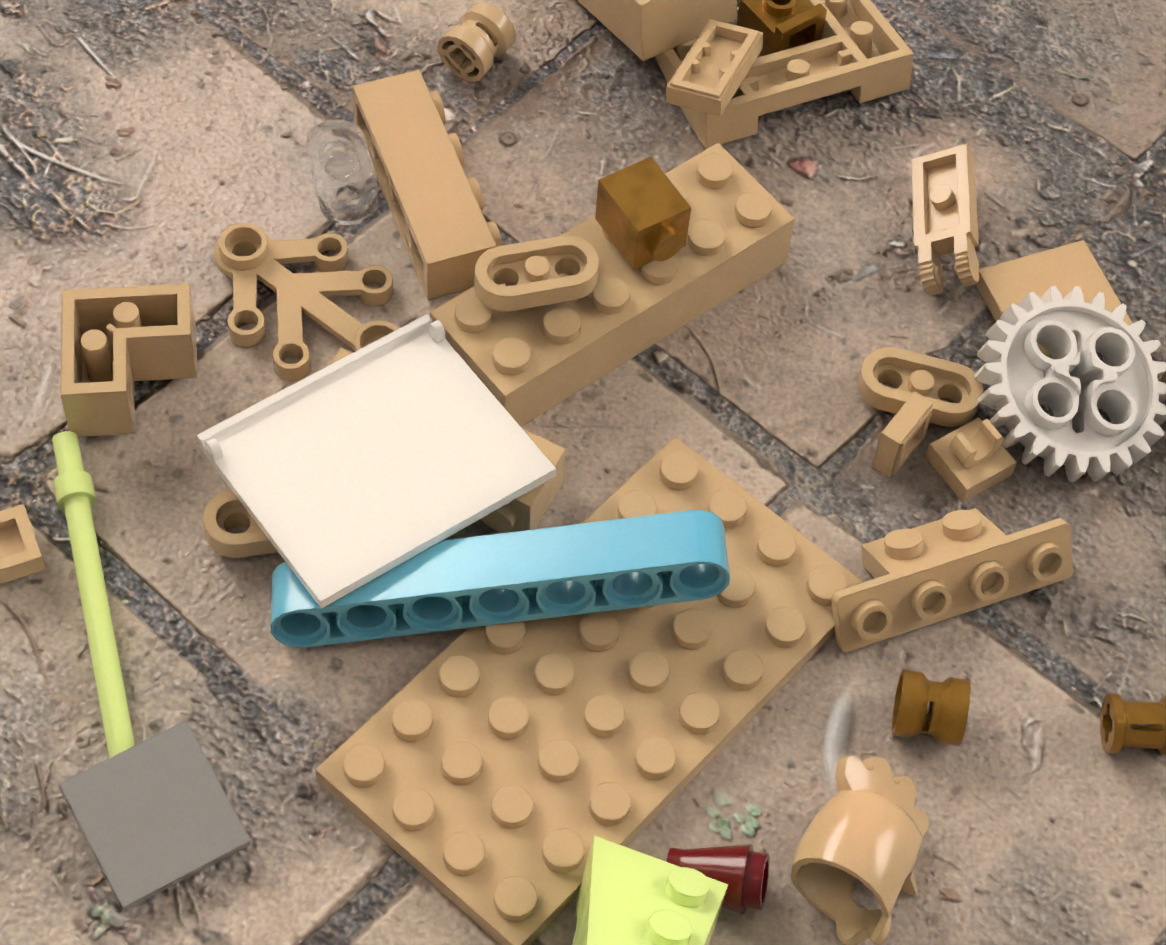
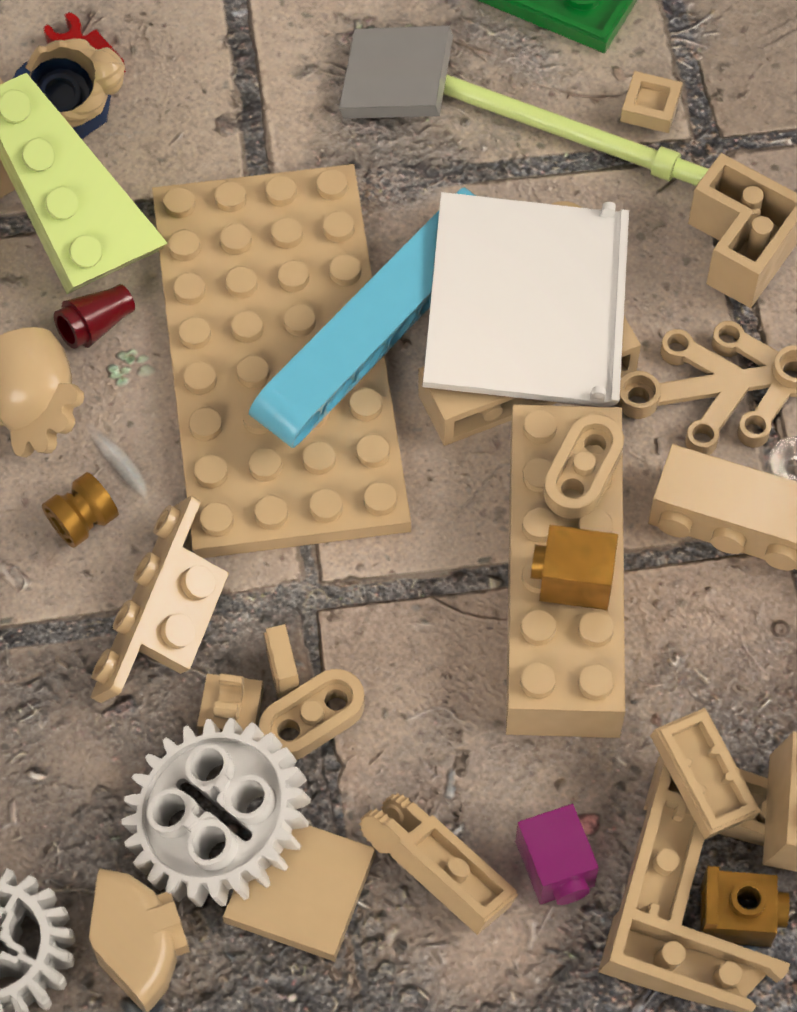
camera: 135 degrees right, 5 degrees up
none -> magenta brick [515,803,599,905]

